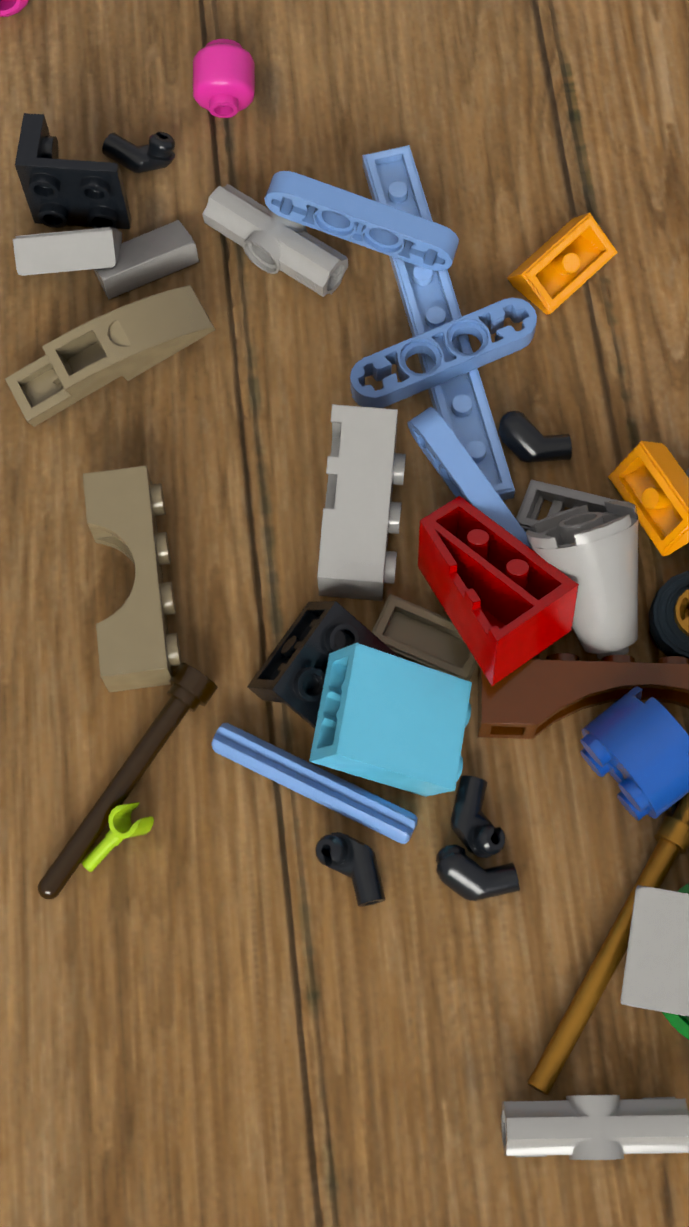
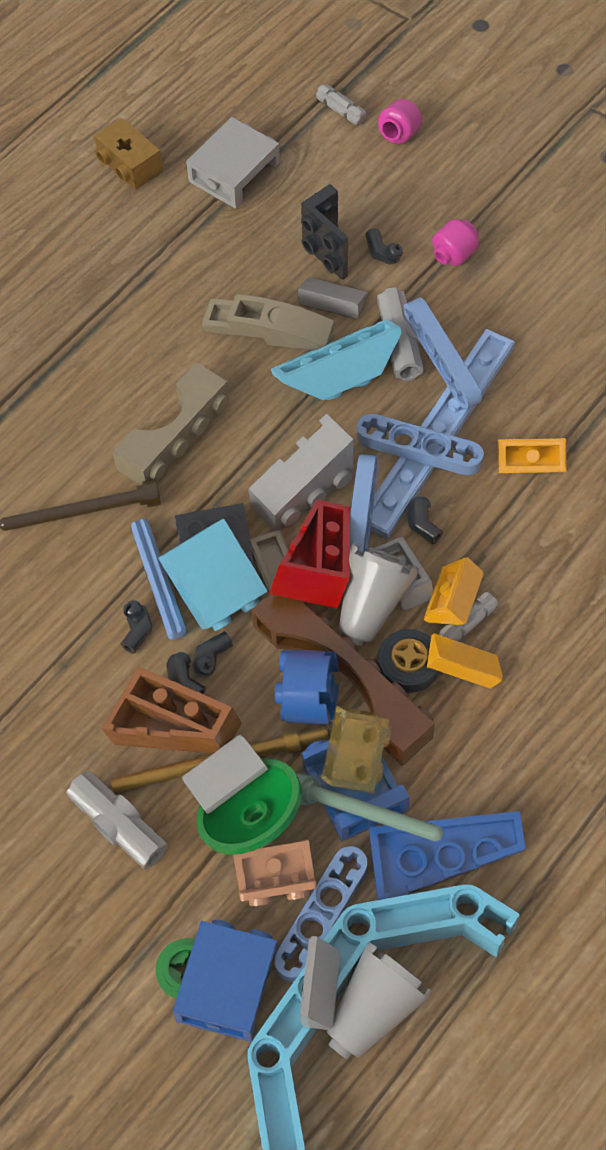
camera: 45 degrees right, 10 degrees down
light grey slope [13,227,122,276] -> none
lime hand [81,802,154,872] -> none
none -> dark orange wedge [102,666,242,754]
none -> medium azure wedge [271,319,402,400]

